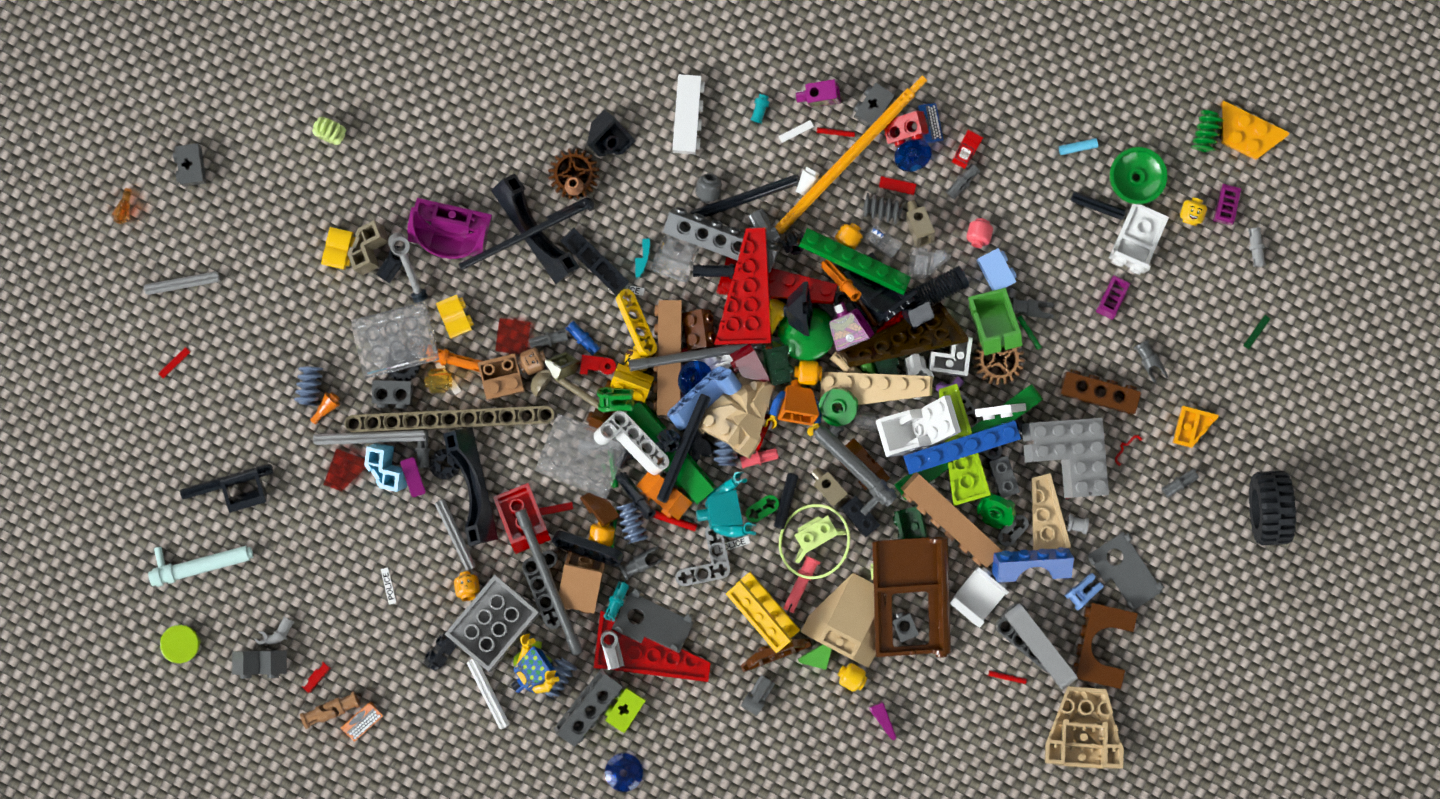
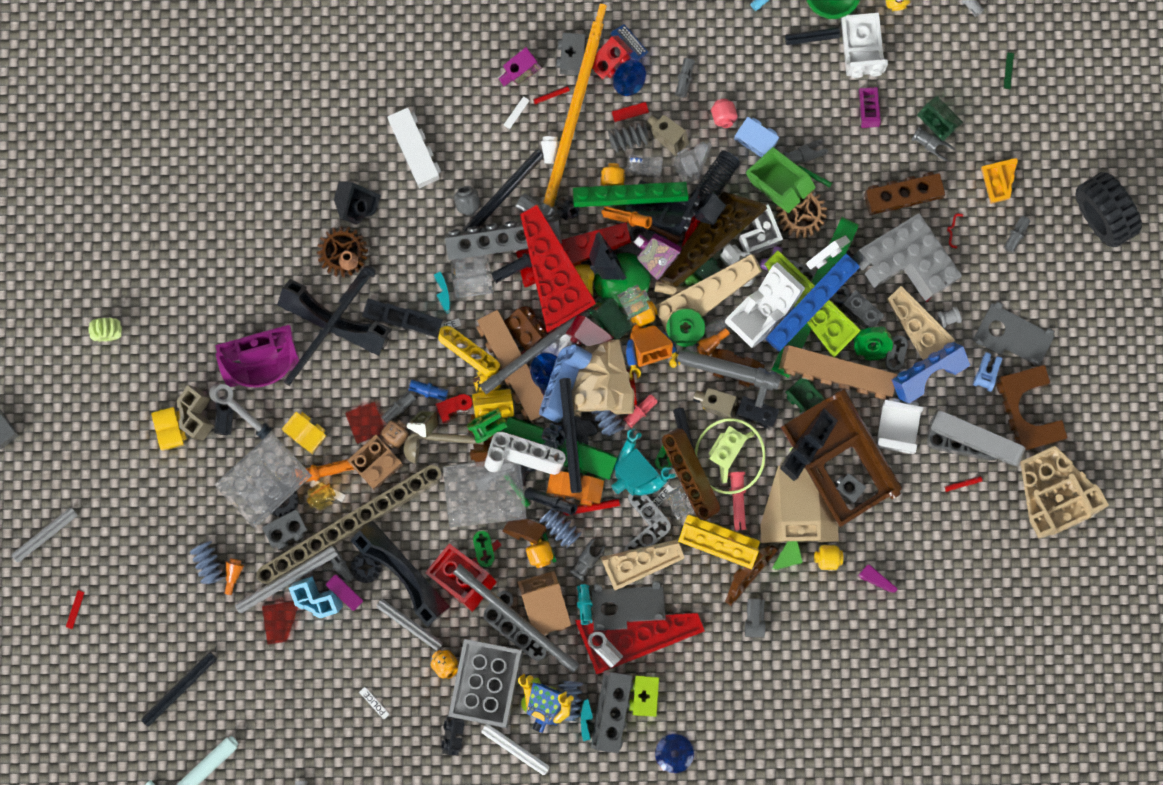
camera: 30 degrees left, 5 degrees down
black tile [220,469,267,513] -> none
black beam [552,530,624,567] -> none
teal animal [750,94,770,124] -> none
red leg [952,129,983,169] -> none
none -> green beam [473,531,495,568]
none -> teal slope [581,699,593,741]
none -> tan wing [600,540,685,590]
none -> clear brick [617,285,650,319]
none -> reddish brown beam [662,428,720,521]
none -> clear brick [665,486,694,520]
none -> orange cone [696,328,730,356]
none -> black slope [780,408,838,481]
none -> clear green brick [917,96,964,141]

